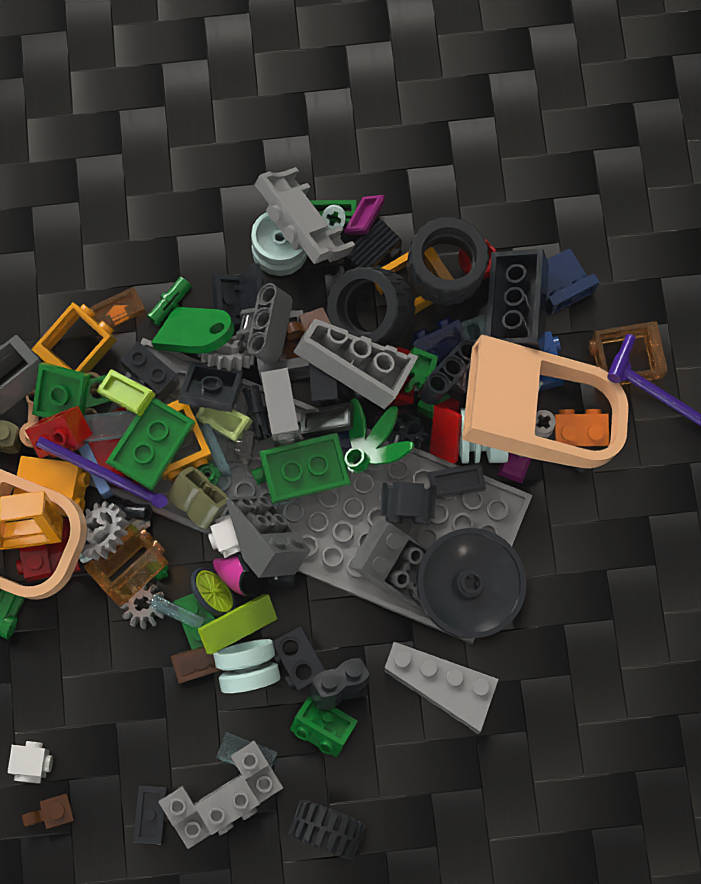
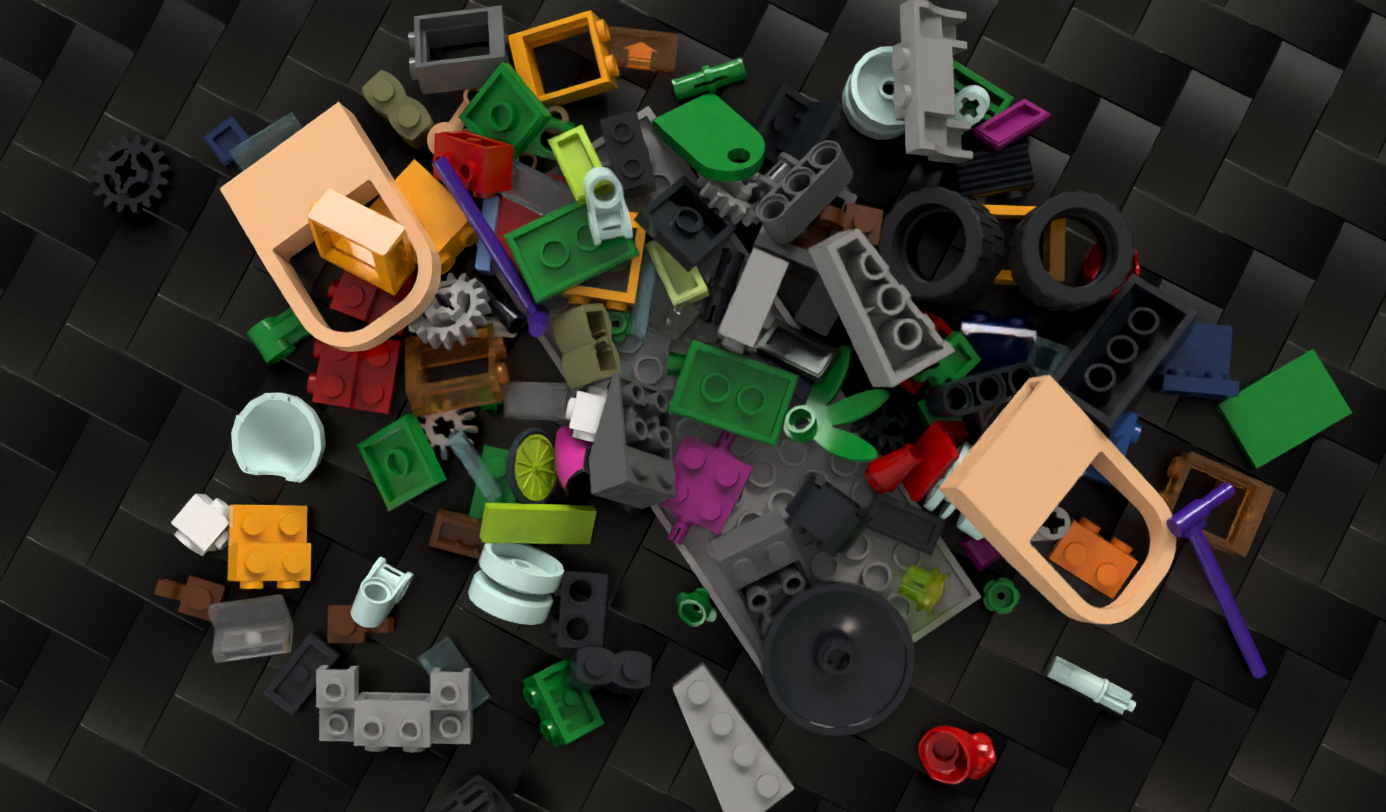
camera: 35 degrees right, 10 degrees up
none -> clear panel [208,594,293,663]
none -> light orange plate [228,505,311,589]
none -> light aqua cylinder [231,393,326,483]
none -> red plate [307,330,403,415]
none -> reddish brown plate [327,605,394,643]
none -> light aqua piece [351,557,414,628]
none -> green tile [357,412,447,511]
none -> clear tile [503,382,574,421]
none -> light aqua piece [583,167,633,246]
none -> magenta plate [658,430,754,545]
none -> green plate [676,588,718,626]
none -> red cone [865,443,922,494]
none -> clear neon green piece [898,564,951,618]
none -> red hair [918,726,996,784]
none -> green plate [983,578,1020,615]
none -> light aqua piece [1047,656,1136,714]
none -> green tile [1215,349,1352,469]

